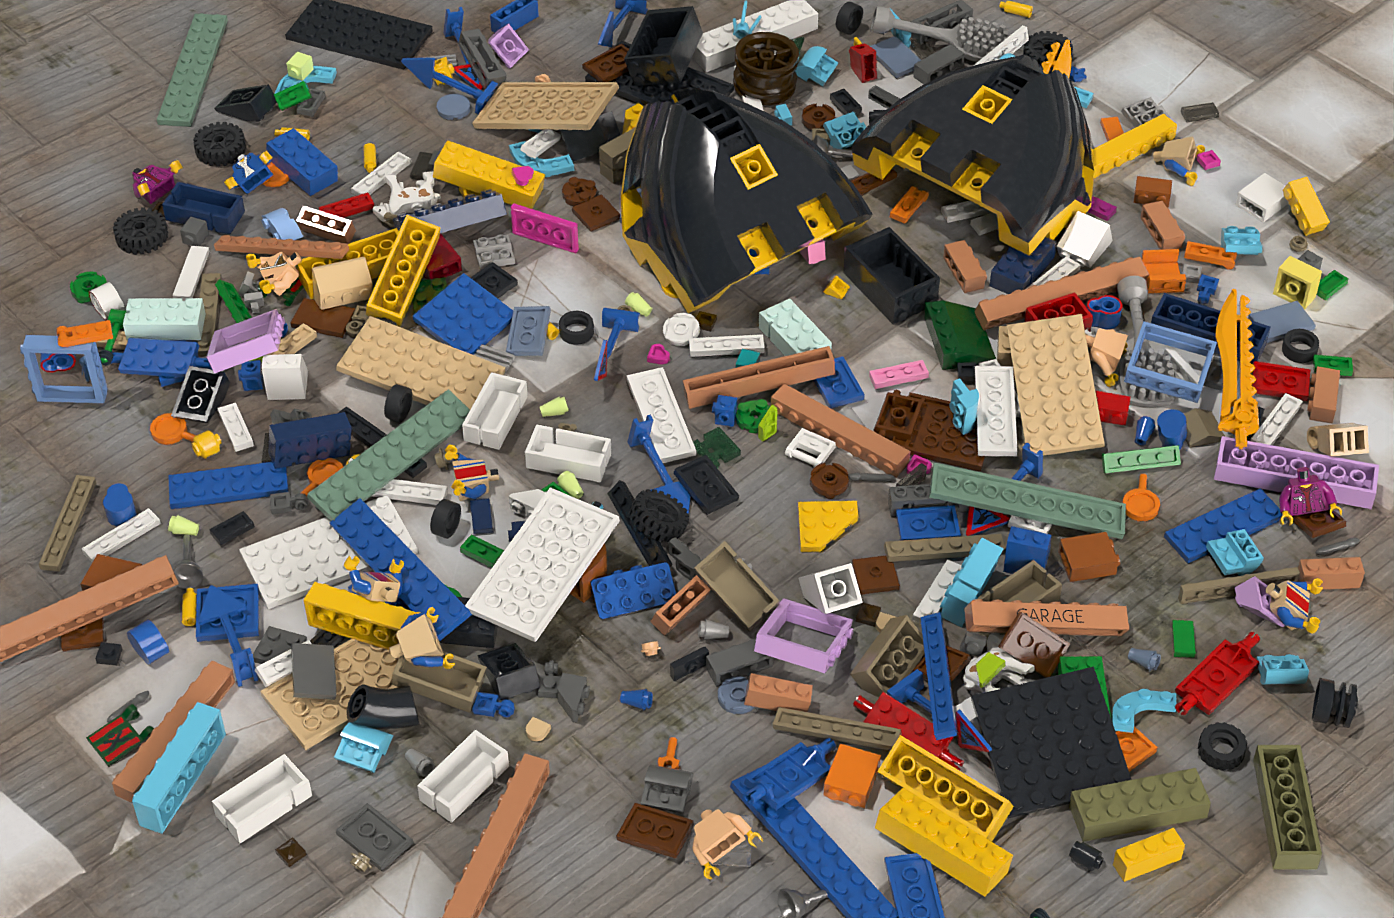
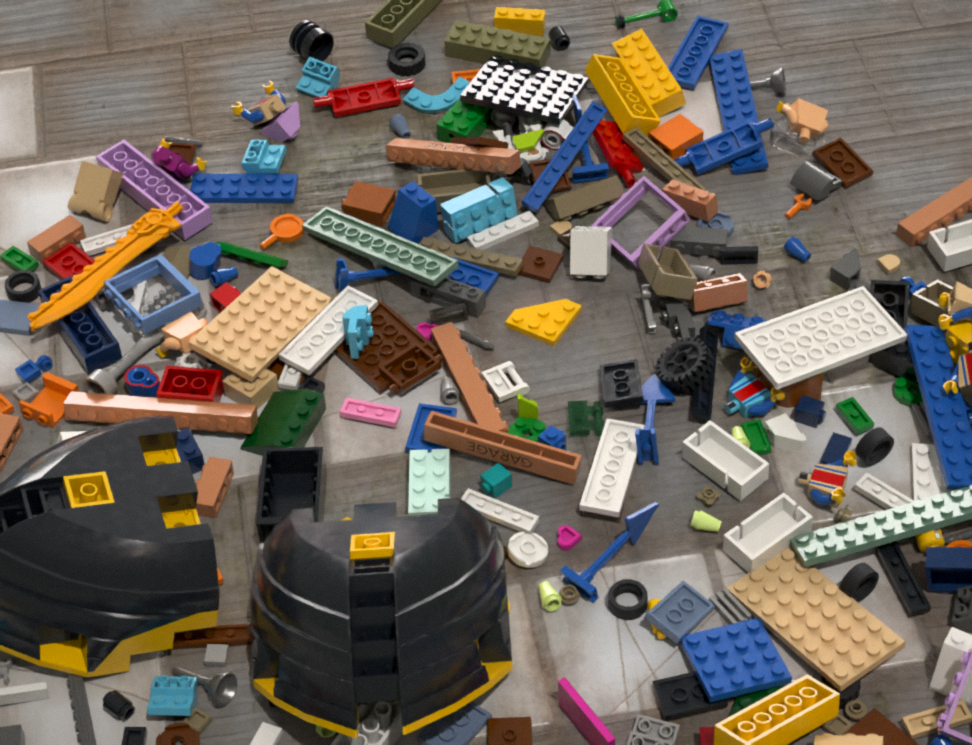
camera: 145 degrees left, 0 degrees up
reddish brown plate [810,463,849,499] -> none
green tile [1172,620,1196,658] -> none
dark tan plate [1178,567,1300,604] -> none
nougat brick [1298,557,1365,590] -> none

